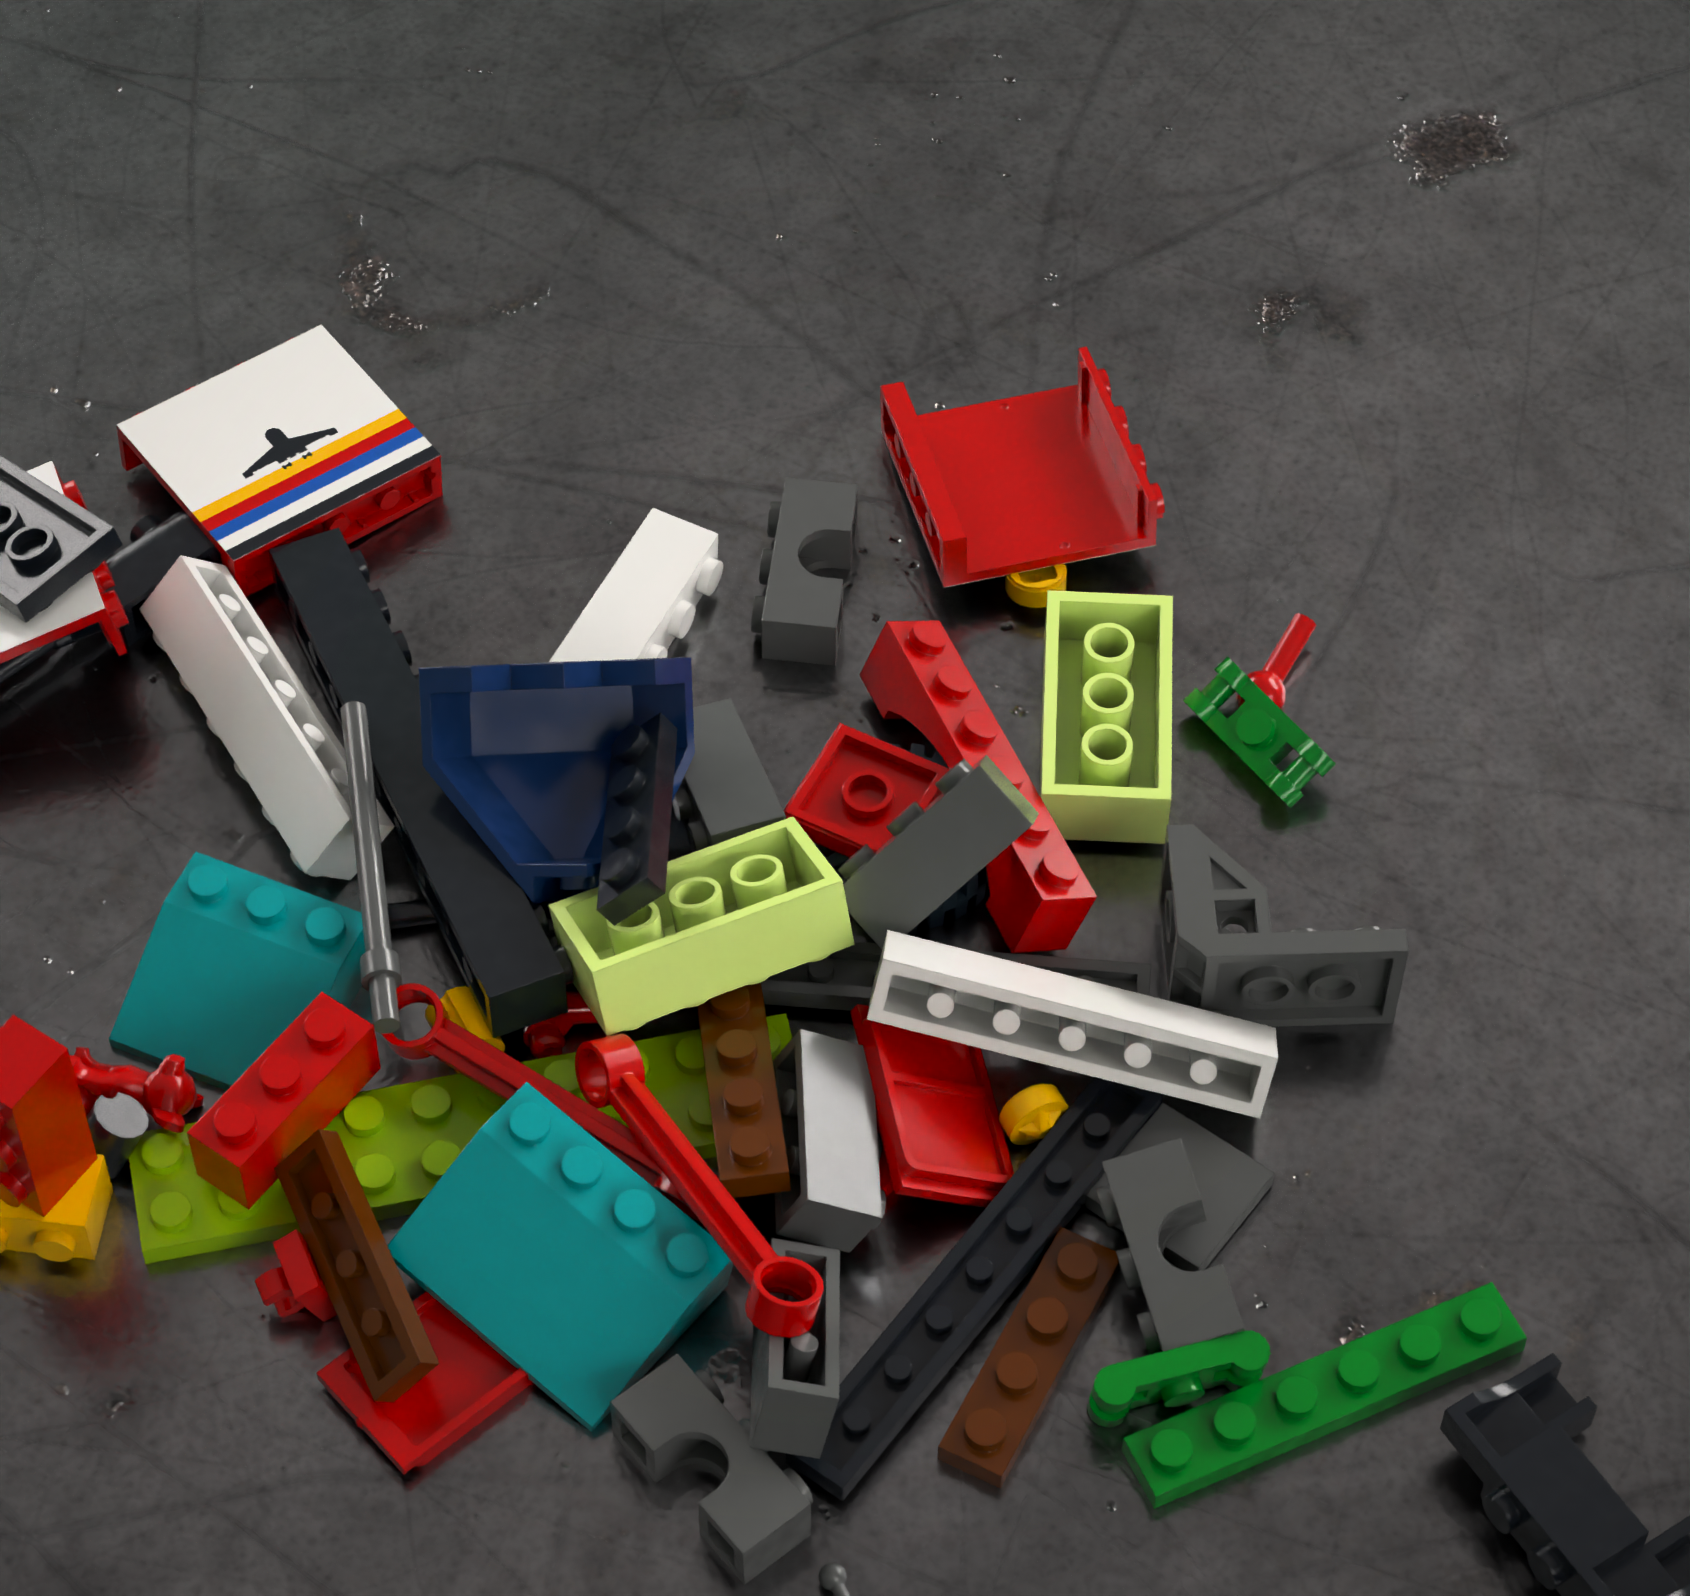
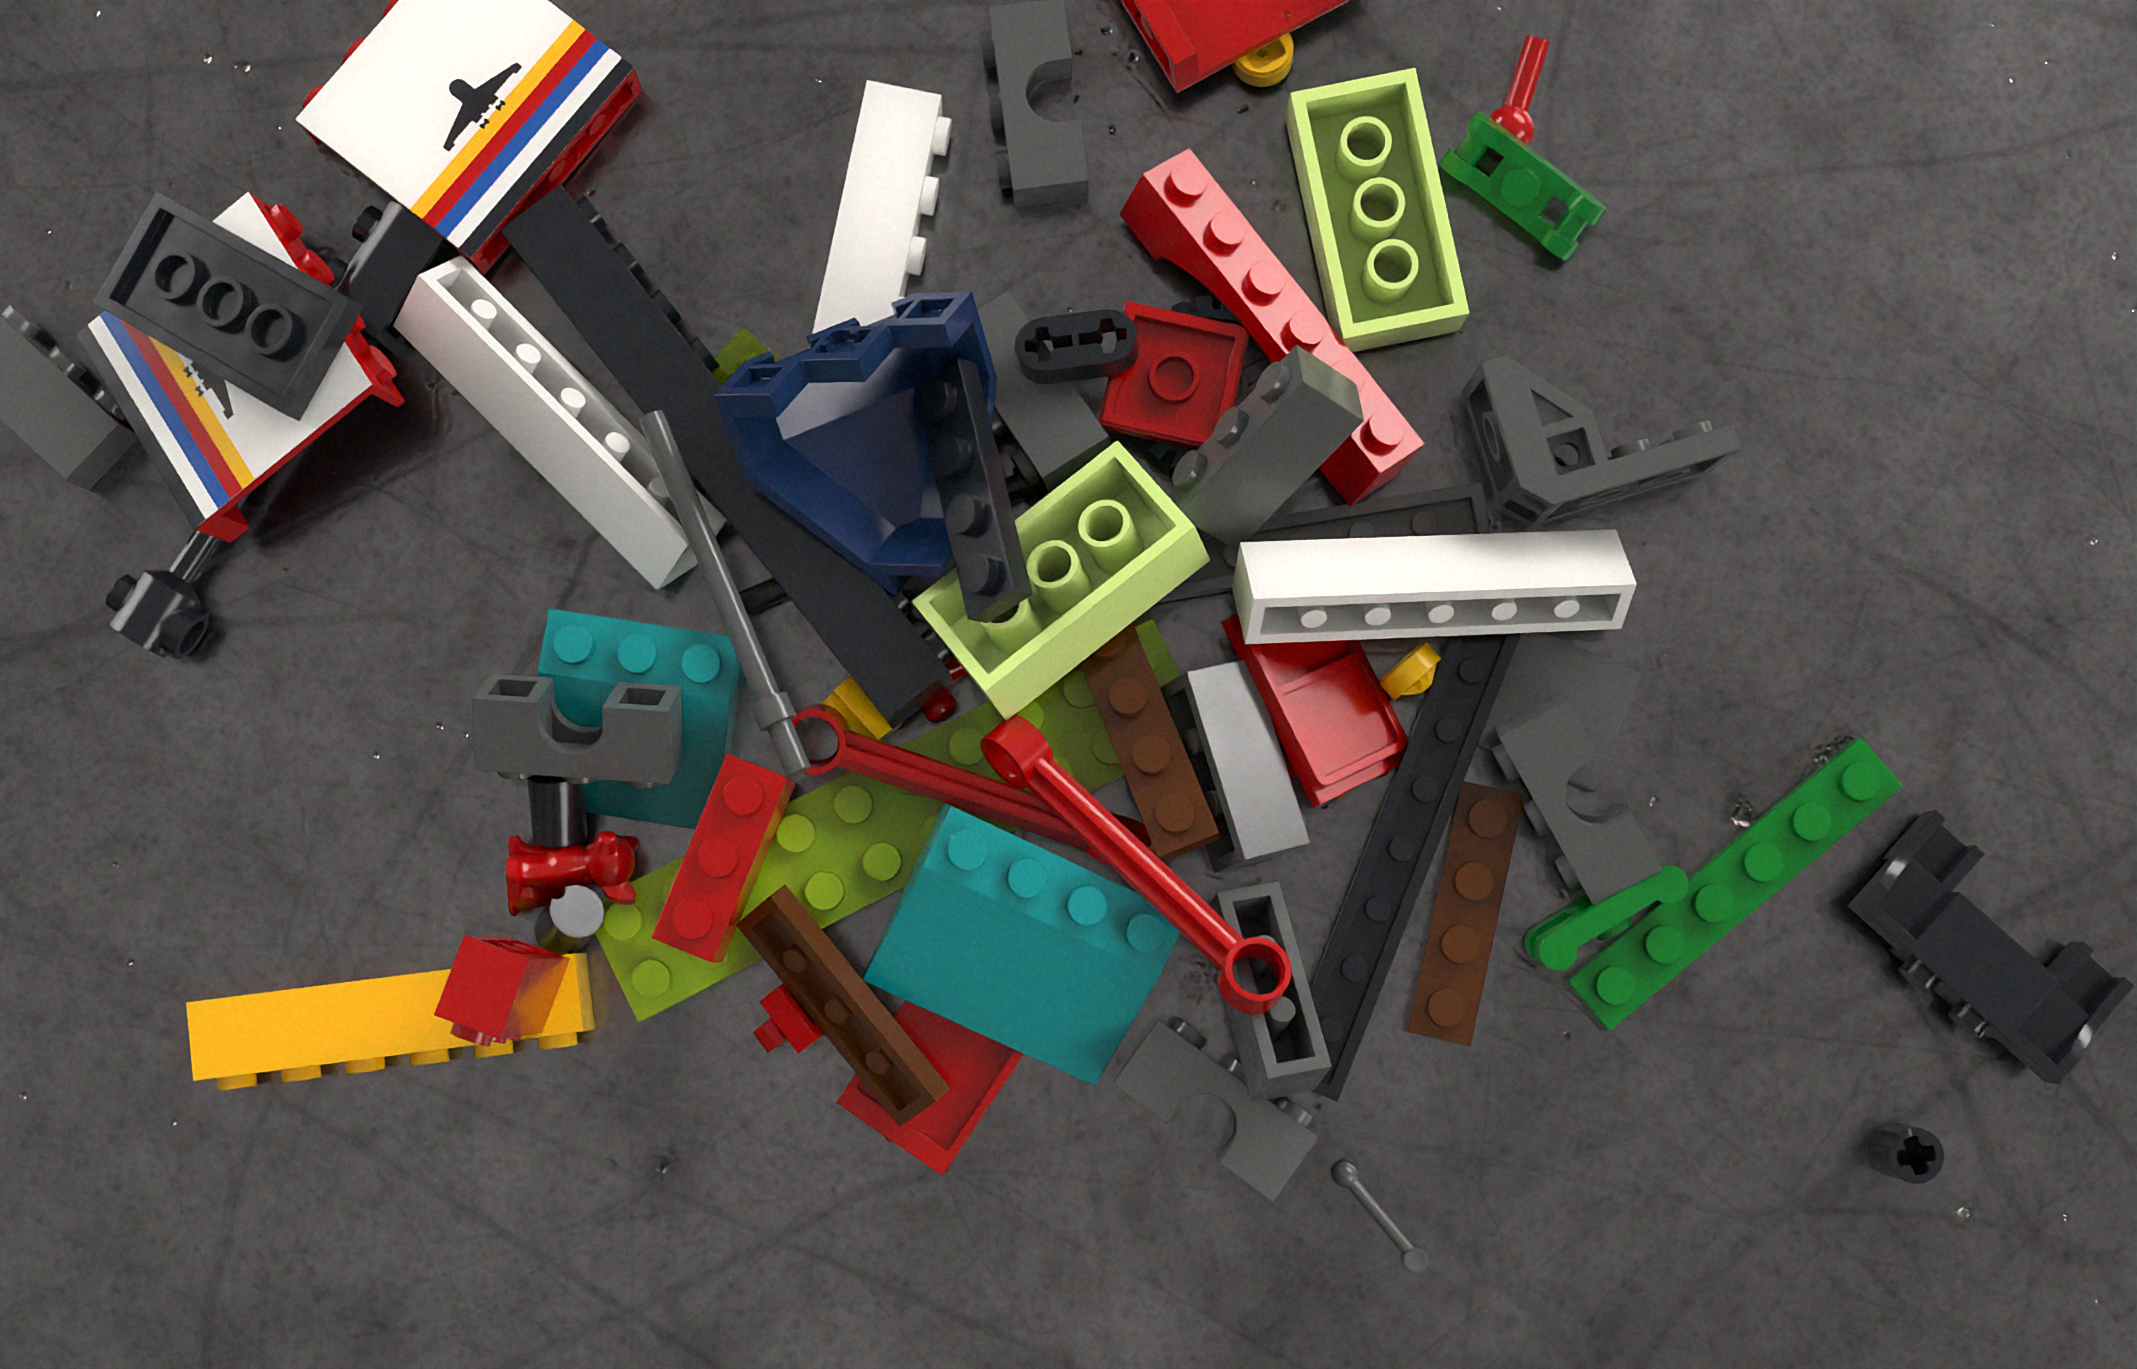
camera: 10 degrees left, 30 degrees up
none -> dark grey arch [471,673,683,788]
none -> black piece [527,775,588,847]
none -> black beam [1014,309,1139,384]

